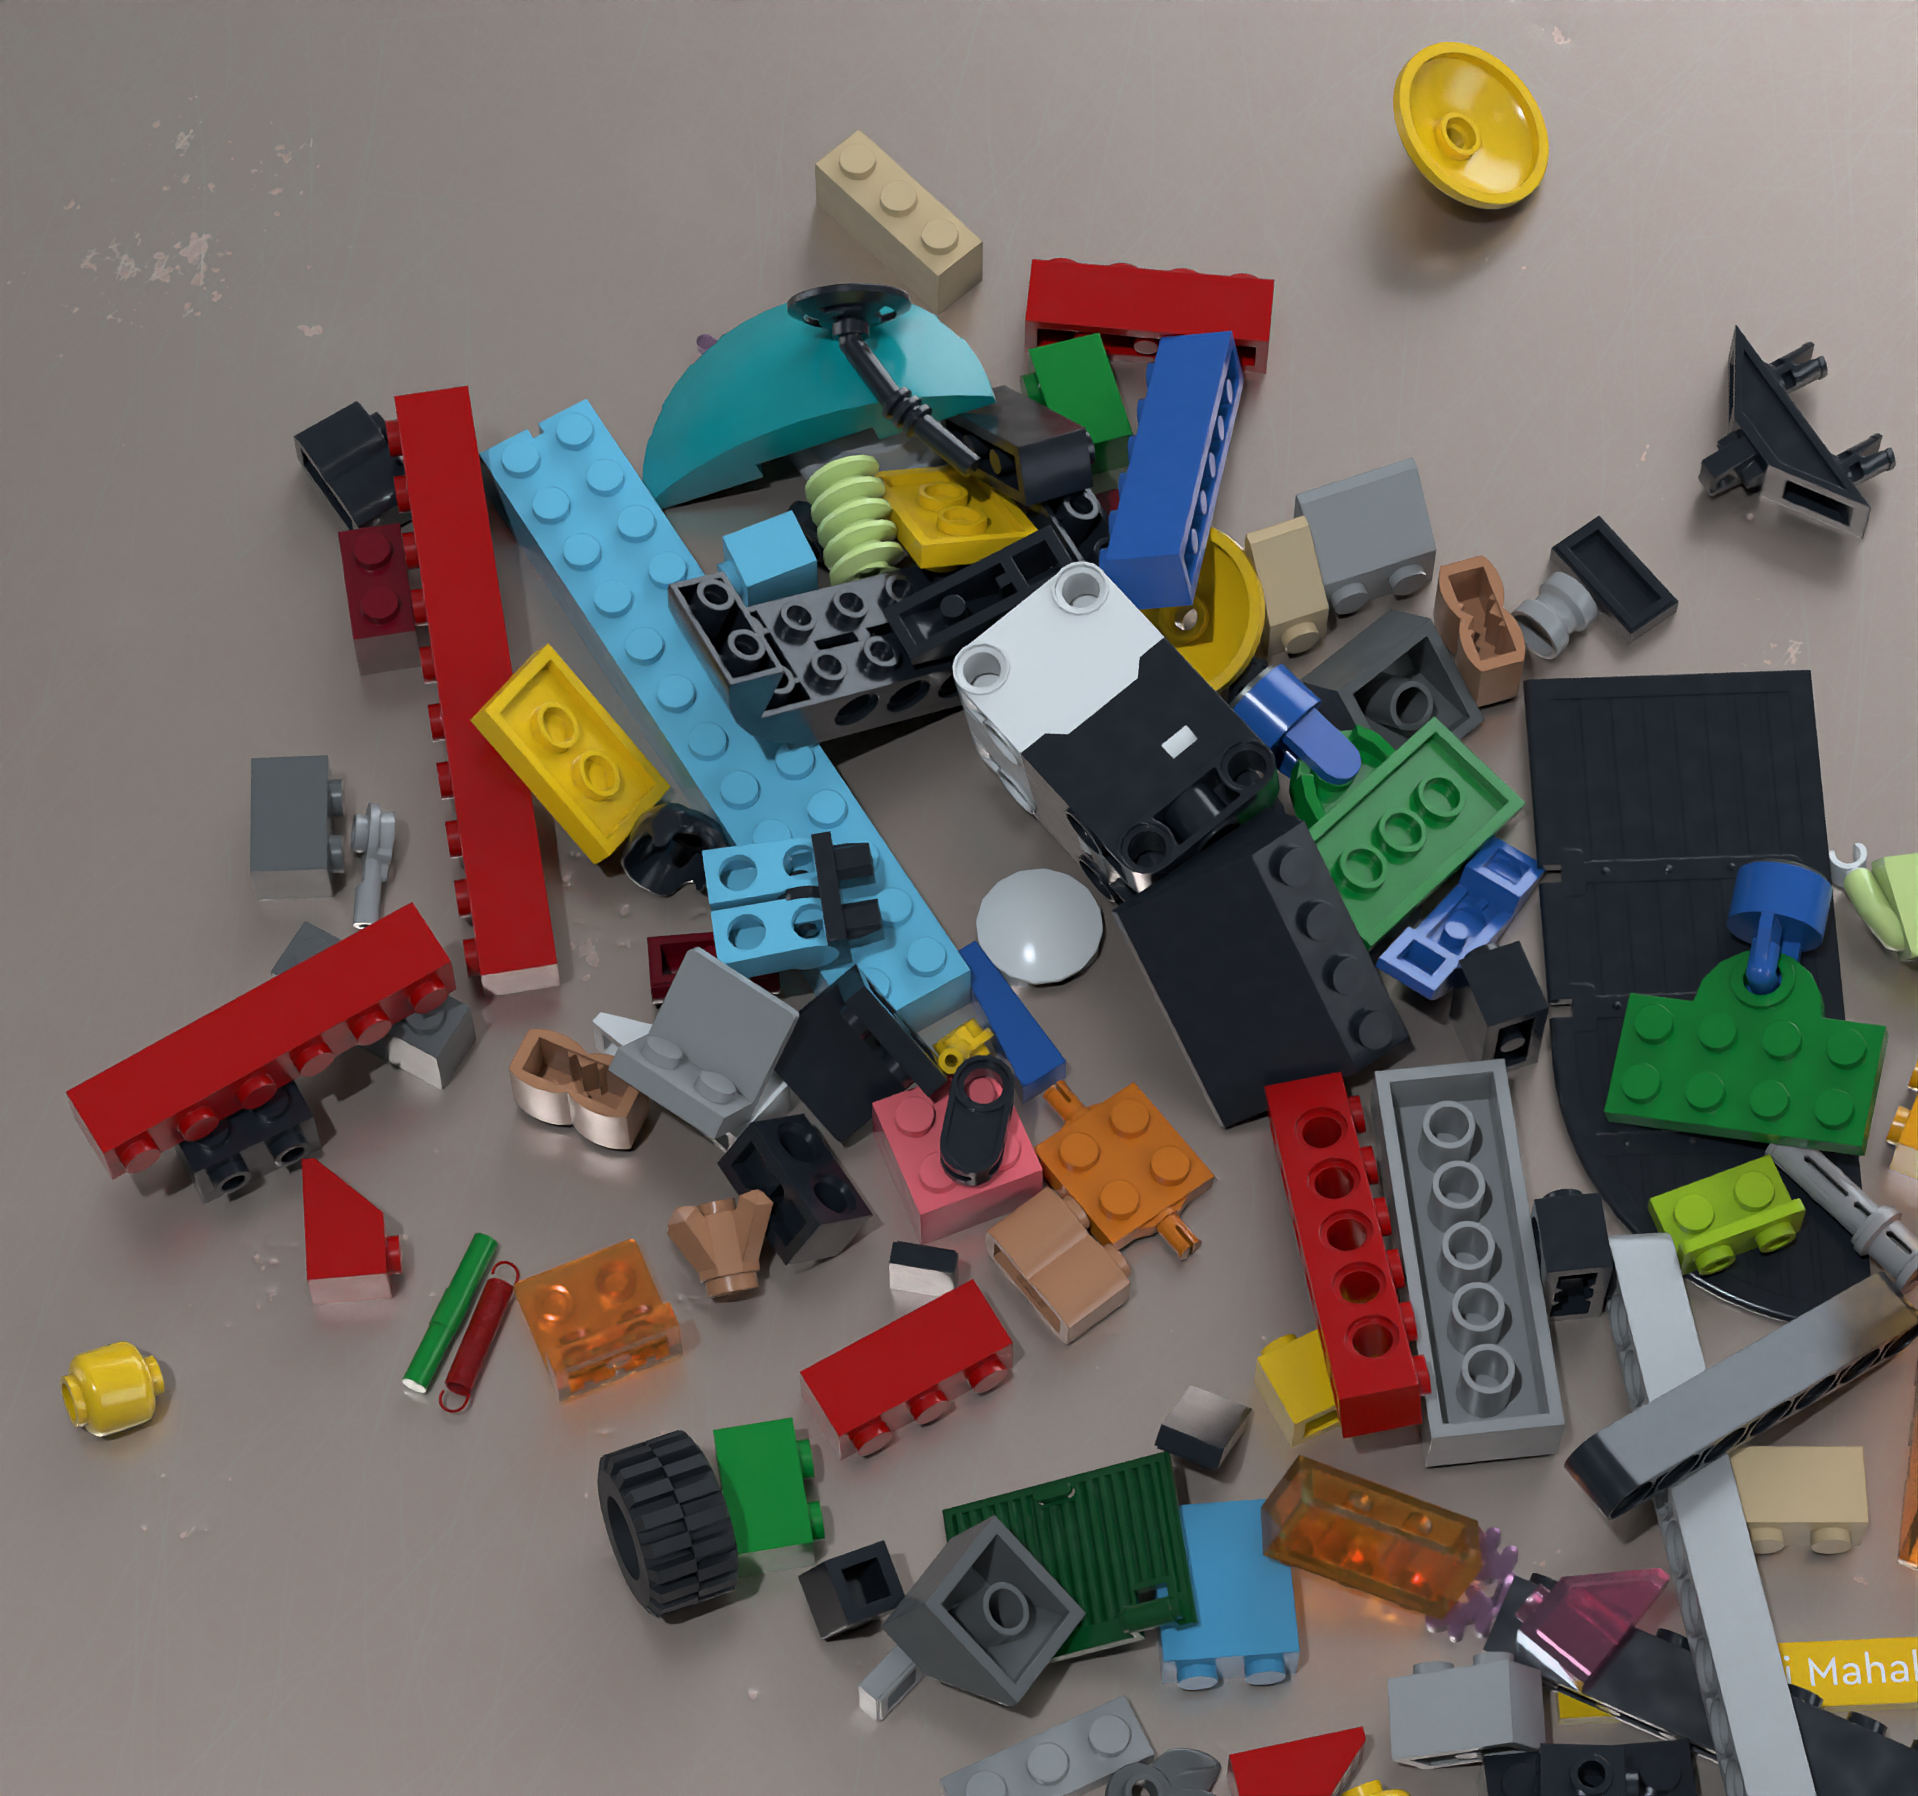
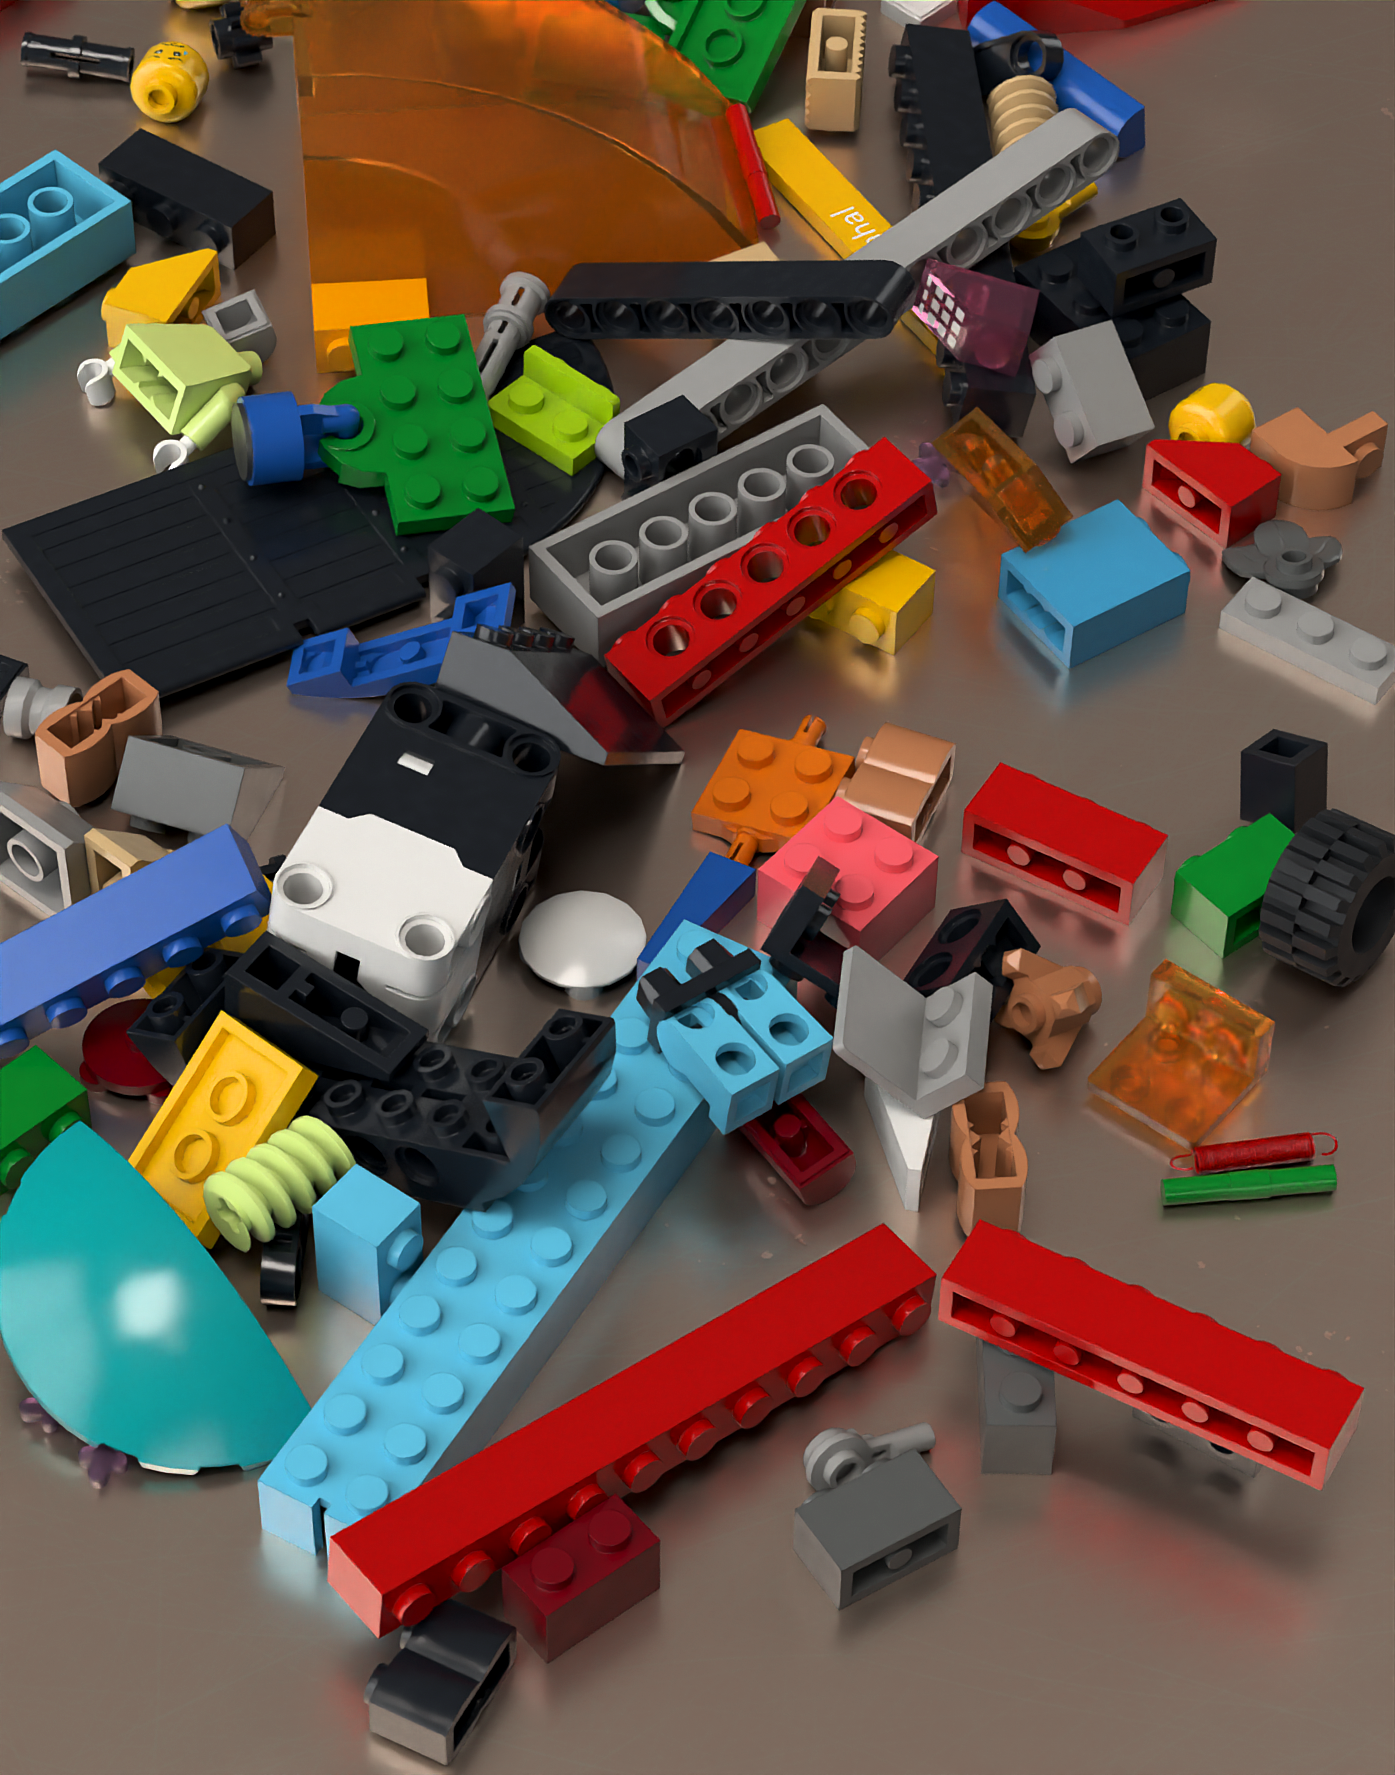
camera: 120 degrees left, 15 degrees down
red slope [302,1158,403,1305] -> none
yellow plate [470,643,671,865] -> none
black hair [621,802,728,897] -> none
black dish [787,283,982,478] -> none
light grey tile [858,1645,923,1722] -> none
dark grey slope [881,1515,1086,1707] -> none
black tile [889,1241,958,1297] -> none
yellow plate [932,1017,993,1074] -> none
black piece [940,1055,1014,1186] -> none
black brick [941,385,1095,506] -> none
dark green window [942,1451,1199,1664] -> none
black tile [1154,1385,1252,1470] -> none
green plate [1229,664,1526,953] -> none

